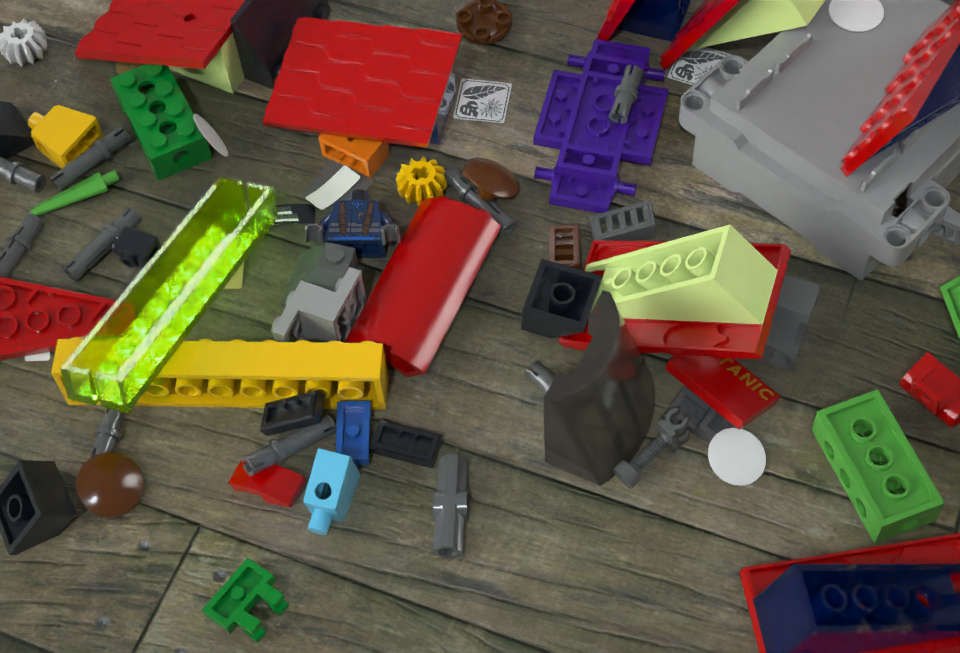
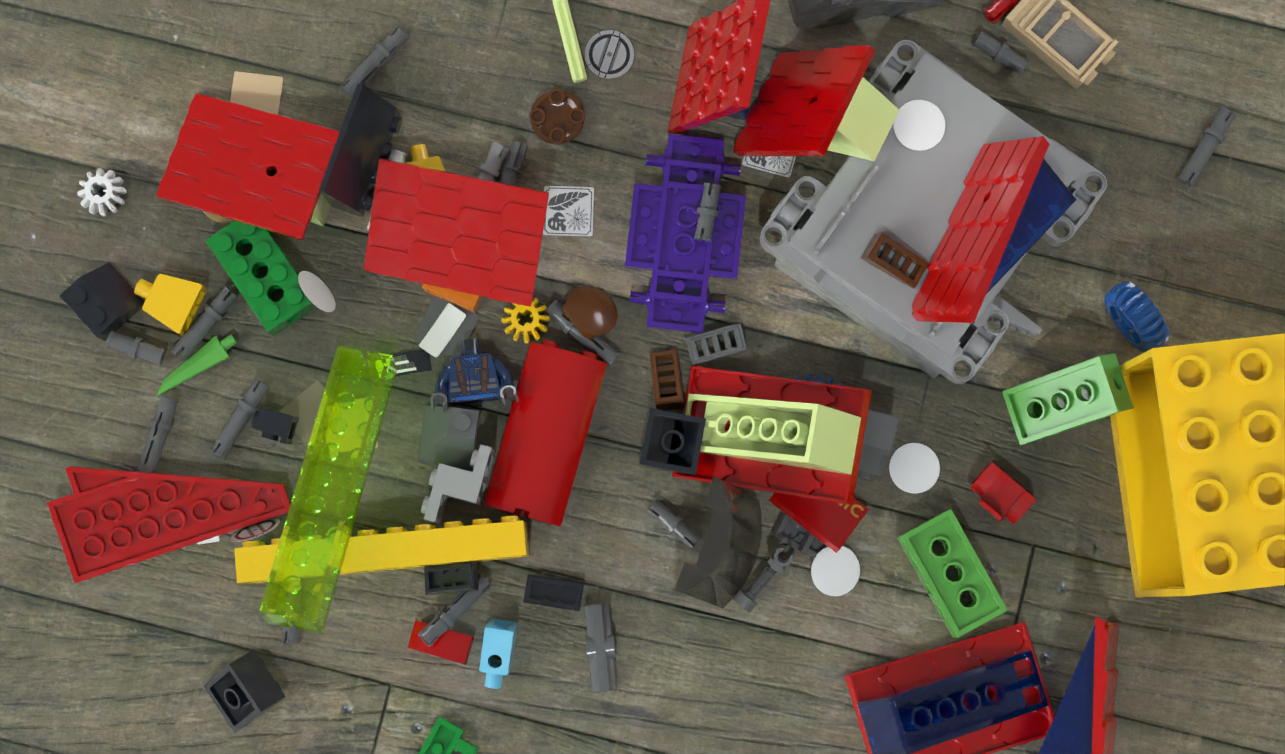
camera: 10 degrees left, 25 degrees up
reddish brown dish [75,452,144,519] -> none
blue plate [335,401,371,466] -> none
none -> reddish brown slope [861,233,929,289]
none -> white sticker [889,443,940,493]

